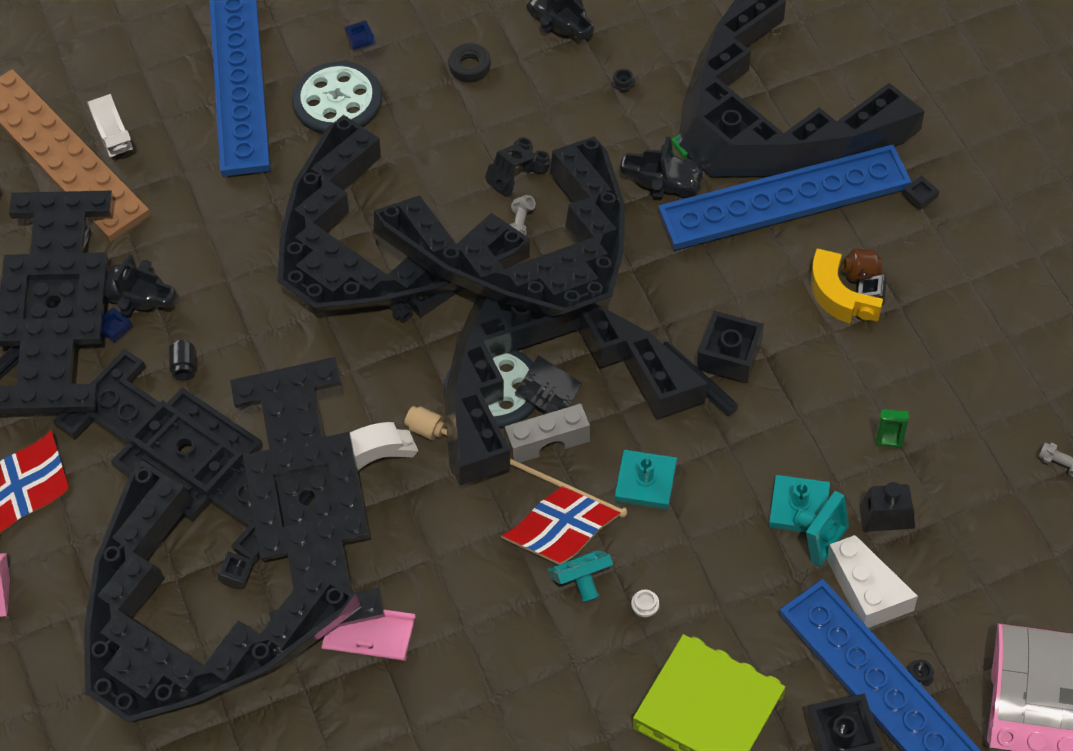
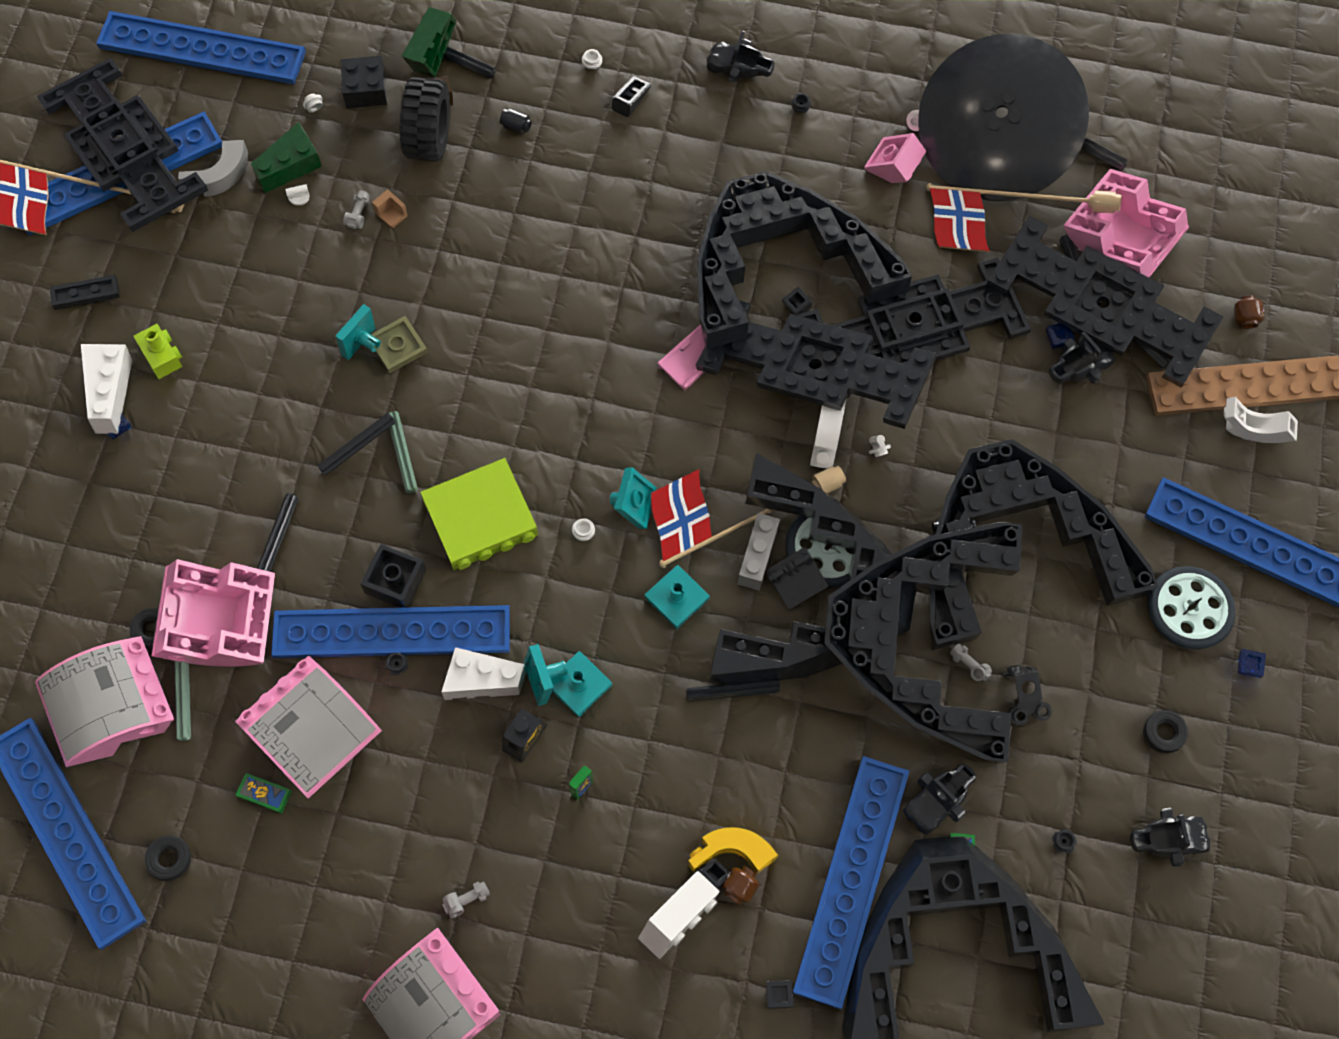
camera: 120 degrees right, 10 degrees up
black brick [169,340,196,380] -> none
black brick [697,311,764,383] -> none
none -> white wedge [638,871,720,959]
none -> white plate [869,435,891,457]

